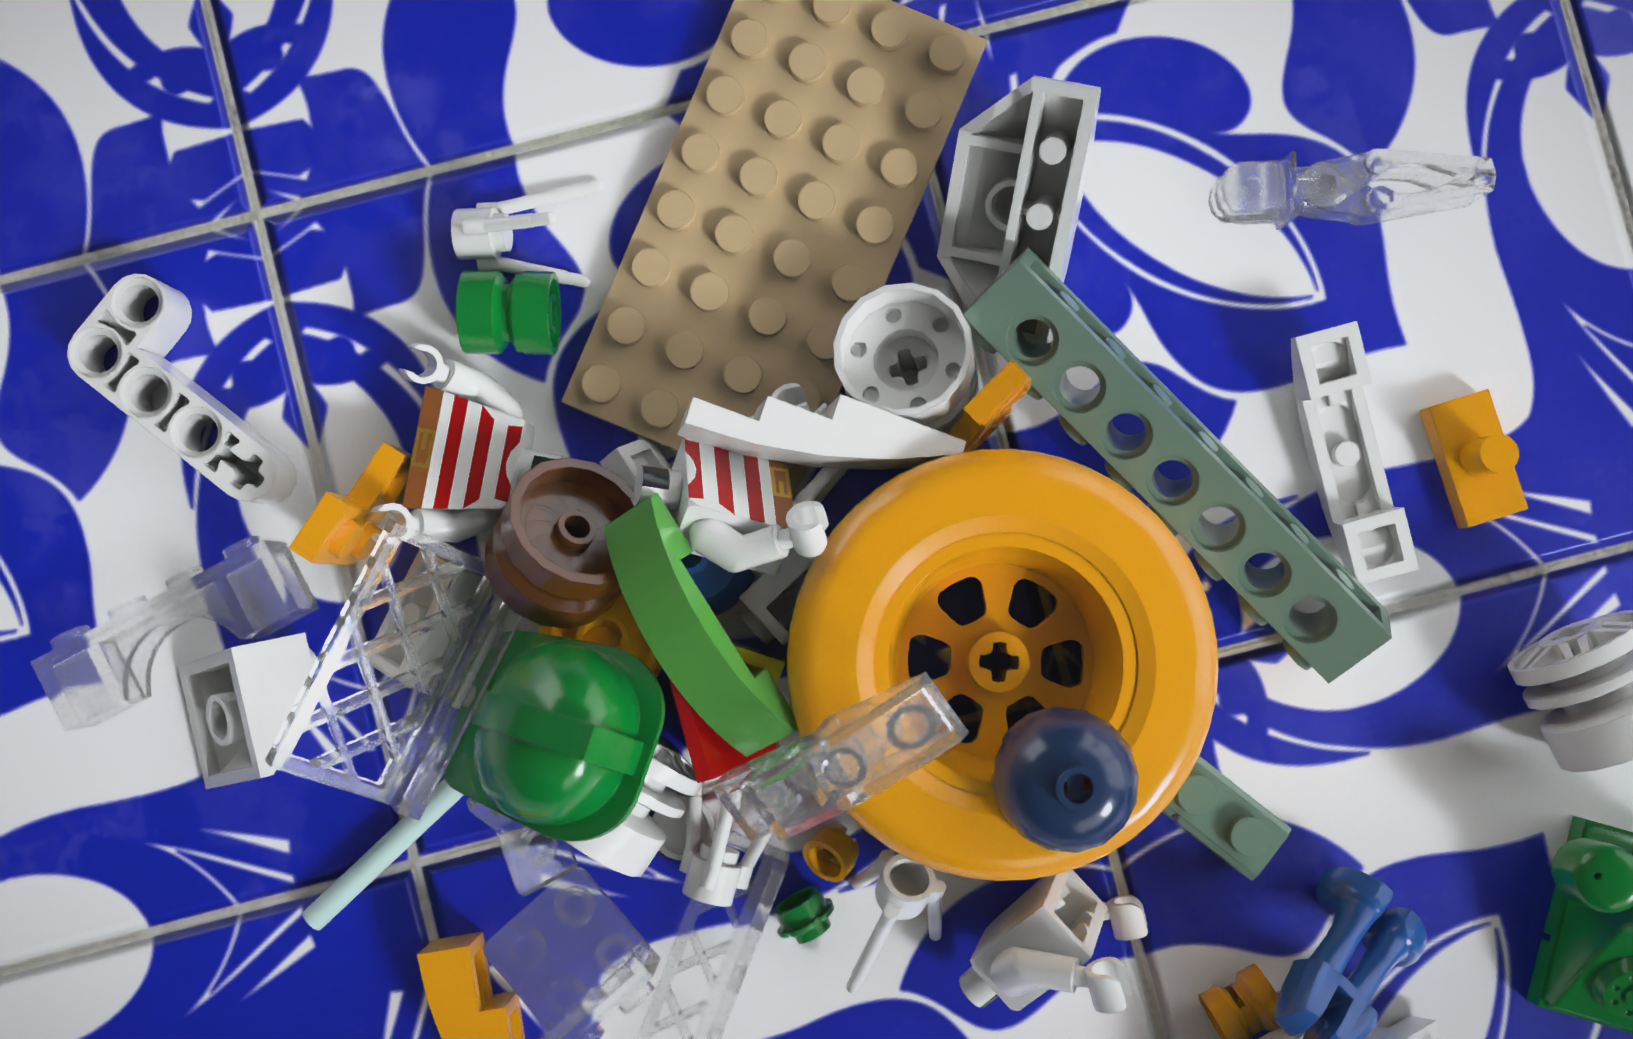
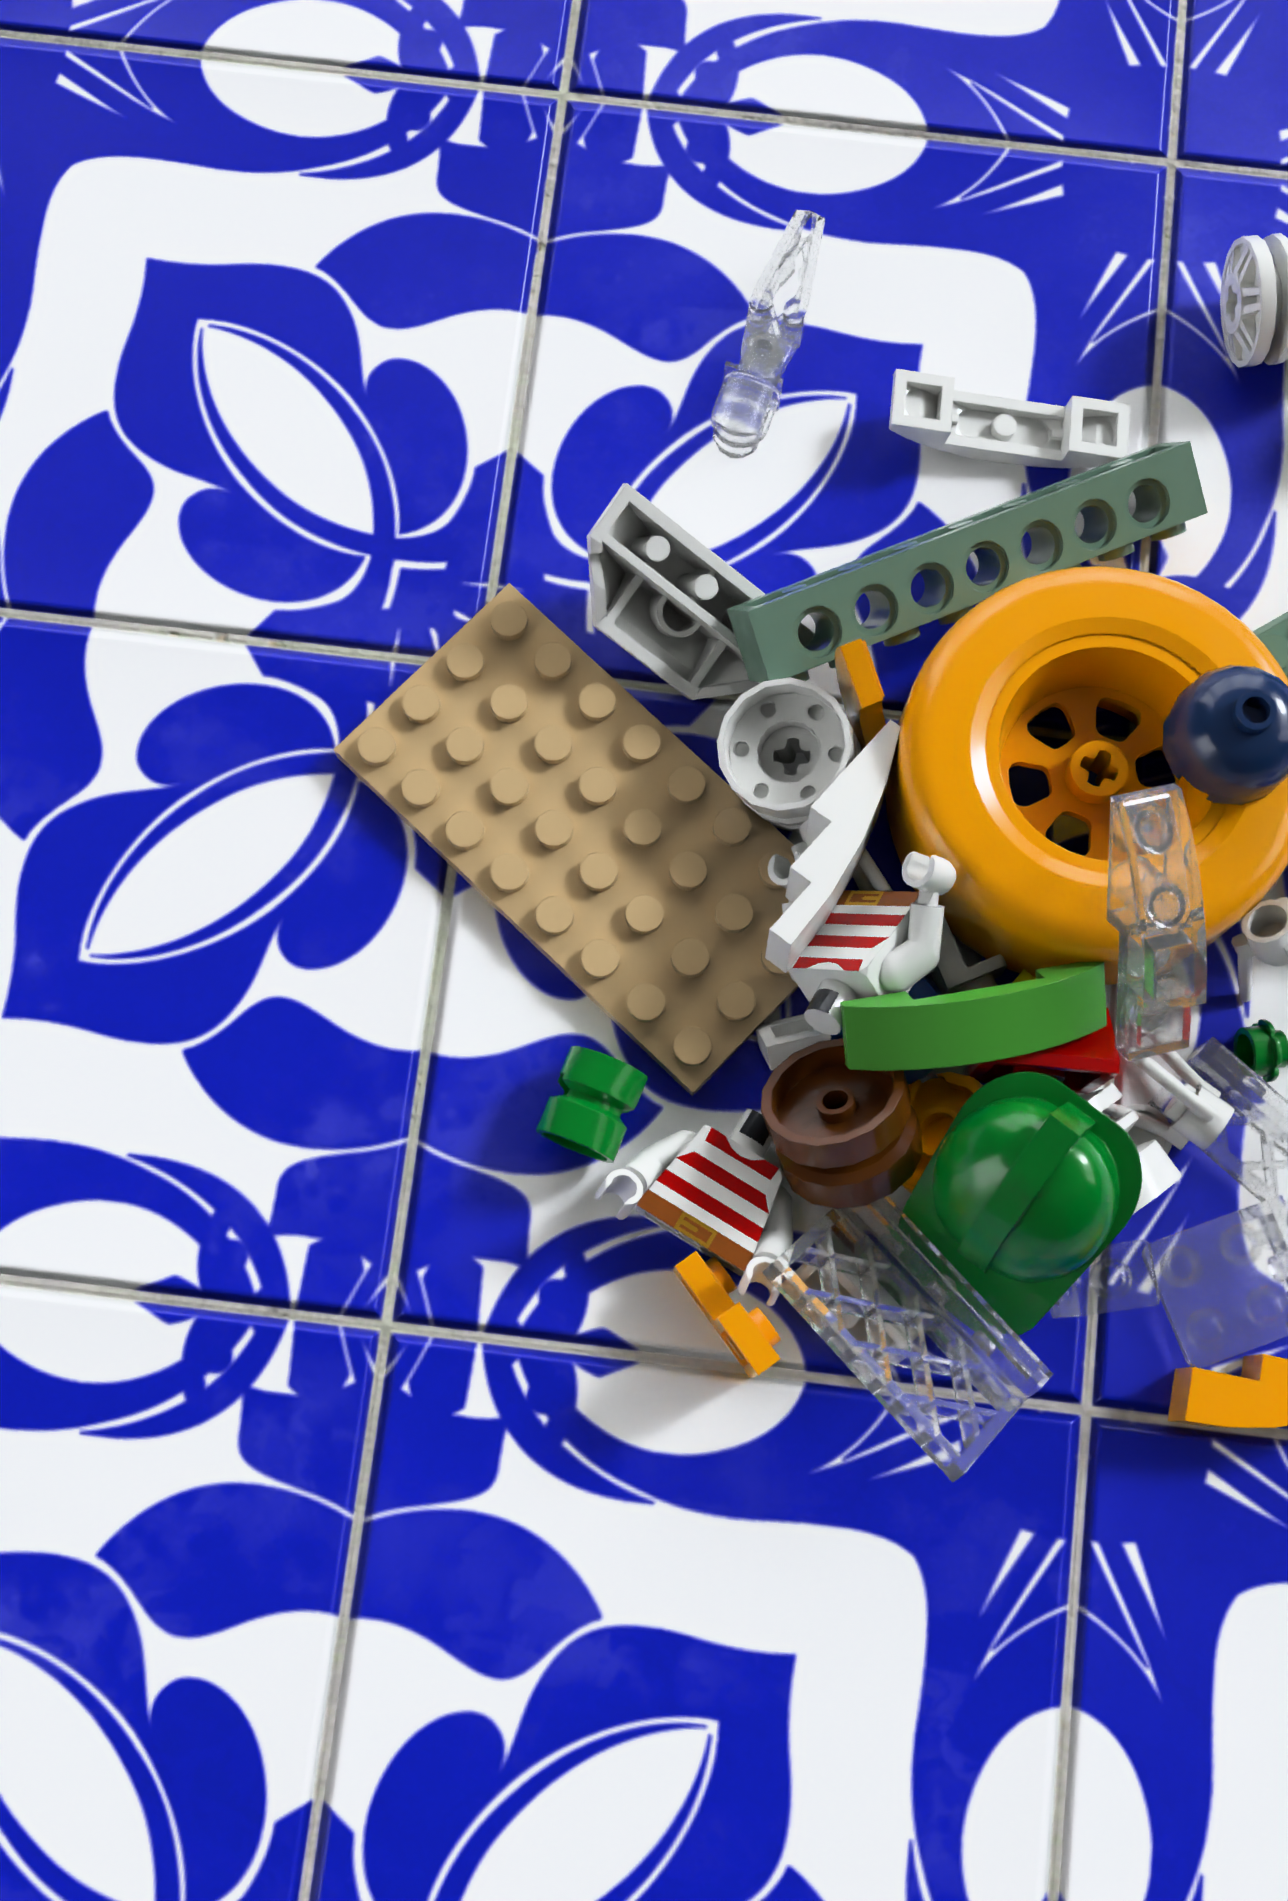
camera: 70 degrees left, 10 degrees down
clear arch [30,536,319,731] -> none
white beam [67,274,297,505] -> none
white slope [178,633,320,789] -> none
light aqua bar [302,779,463,931] -> none
white plant [451,179,604,288] -> none
light orange hinge [802,824,860,882] -> none
light orange tile [1419,389,1529,529] -> none

